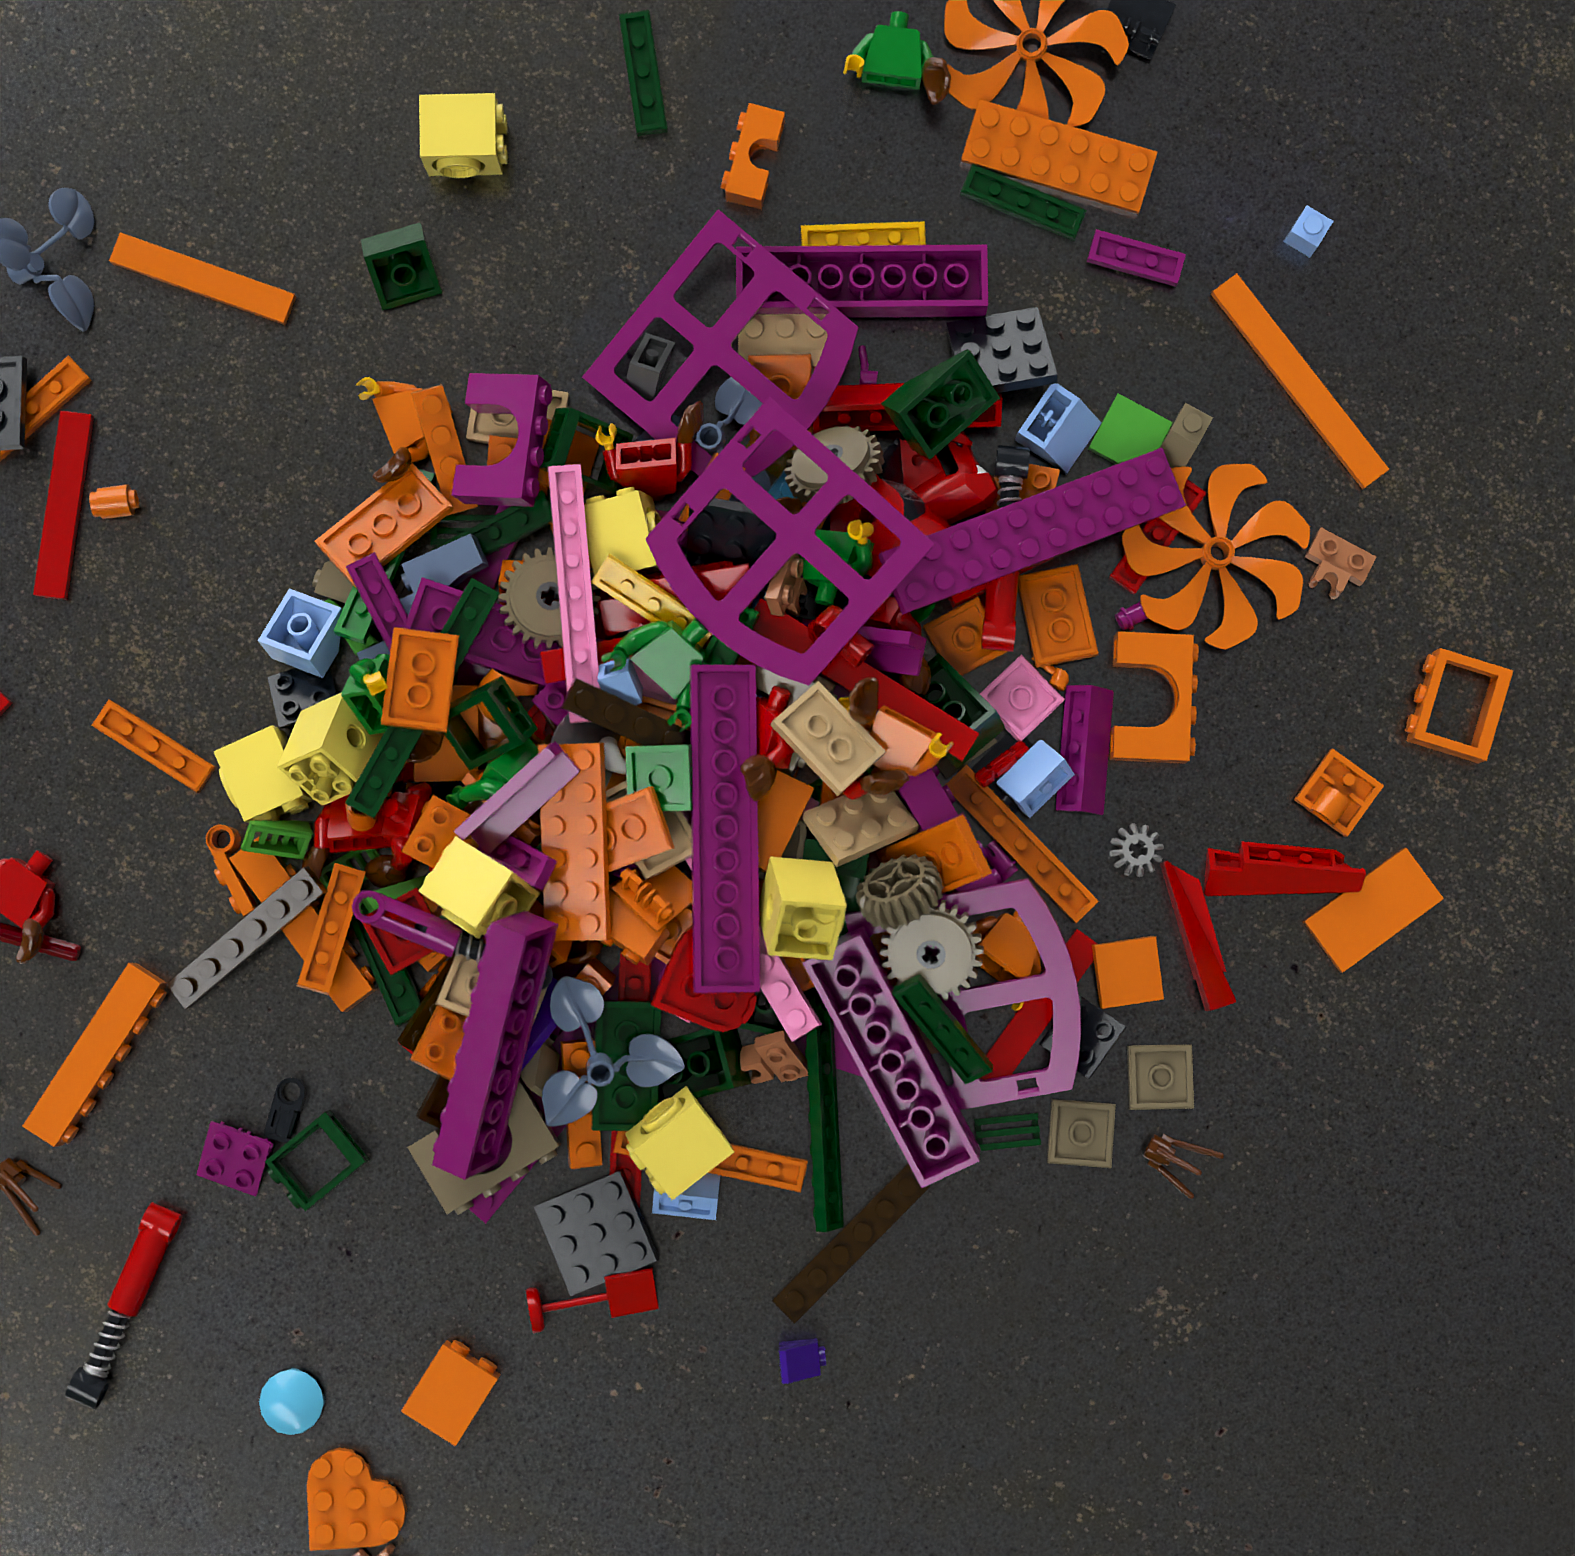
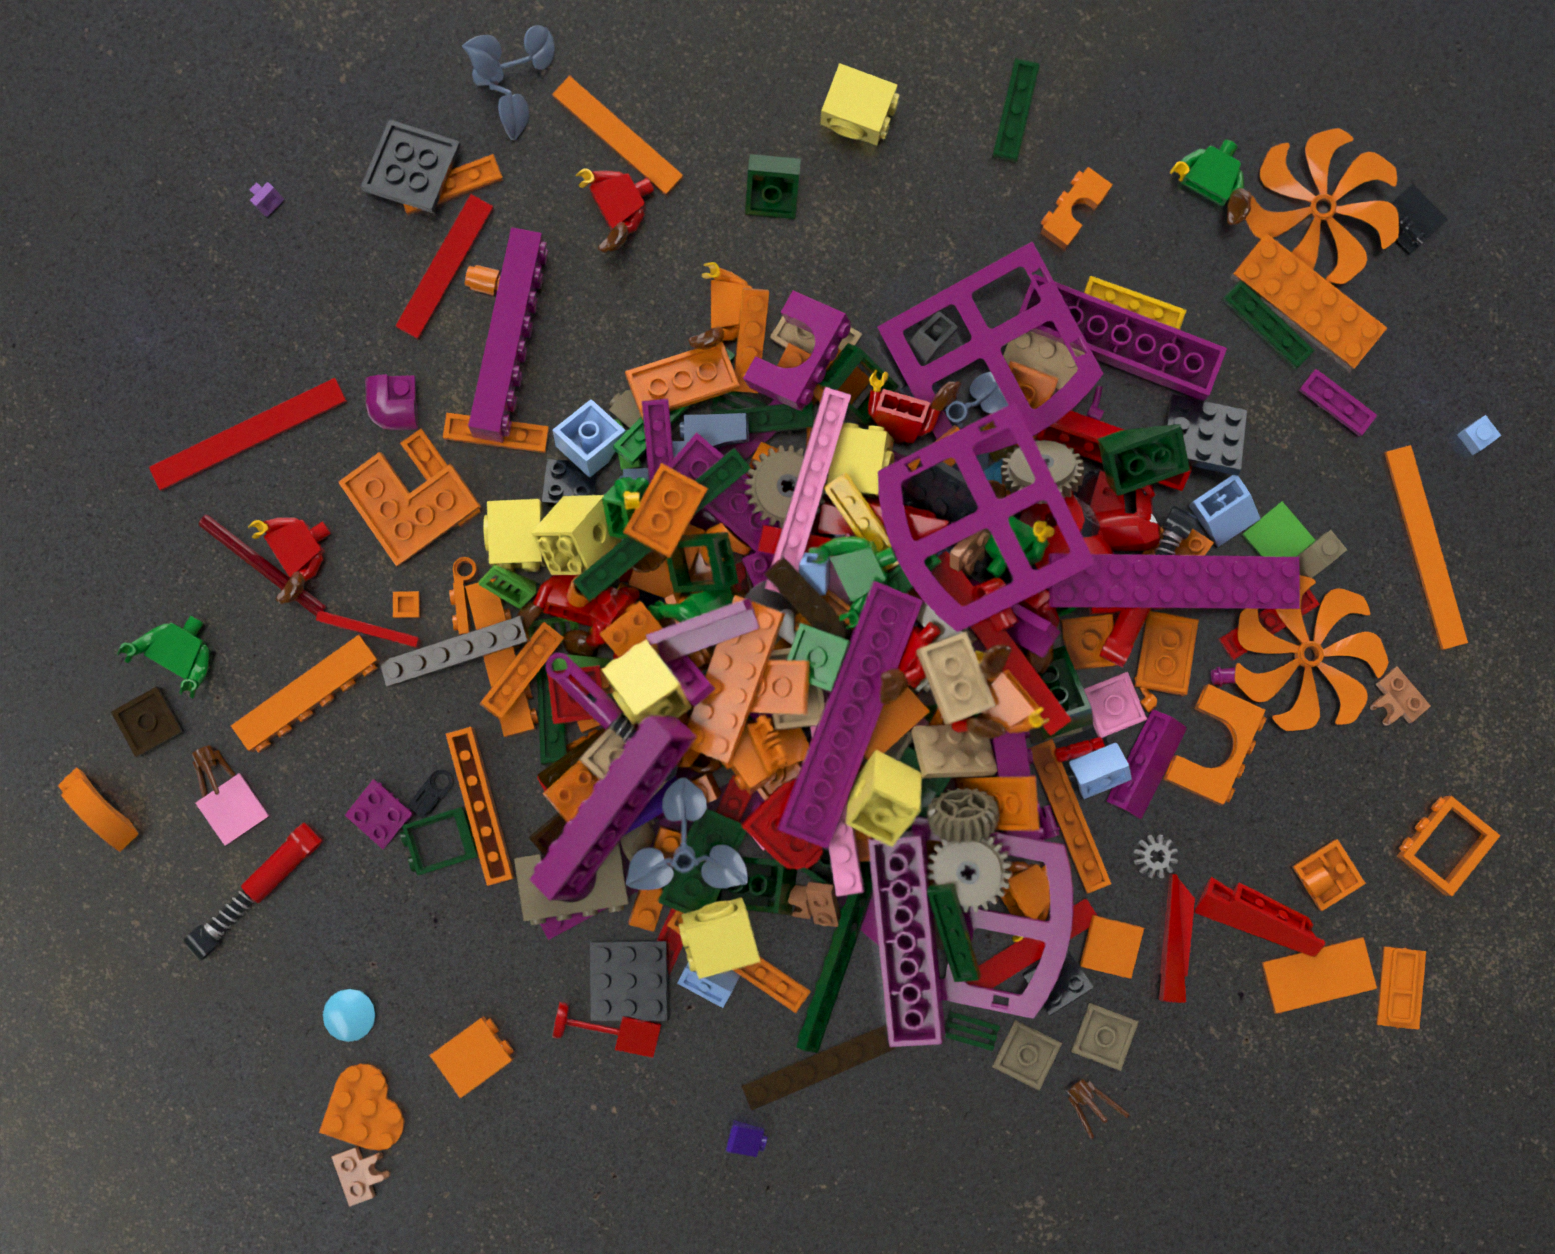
camera: 20 degrees right, 0 degrees up
none -> bright pink tile [196,773,269,845]
none -> red tile [316,611,422,649]
none -> orange plate [338,452,481,566]
none -> magenta brick [365,374,418,430]
none -> orange plate [393,591,420,618]
none -> orange plate [443,412,549,453]
none -> orange brick [446,727,515,886]
none -> magenta brick [468,227,548,443]
none -> red torso [576,168,654,253]
none -> orange piece [1377,947,1426,1029]

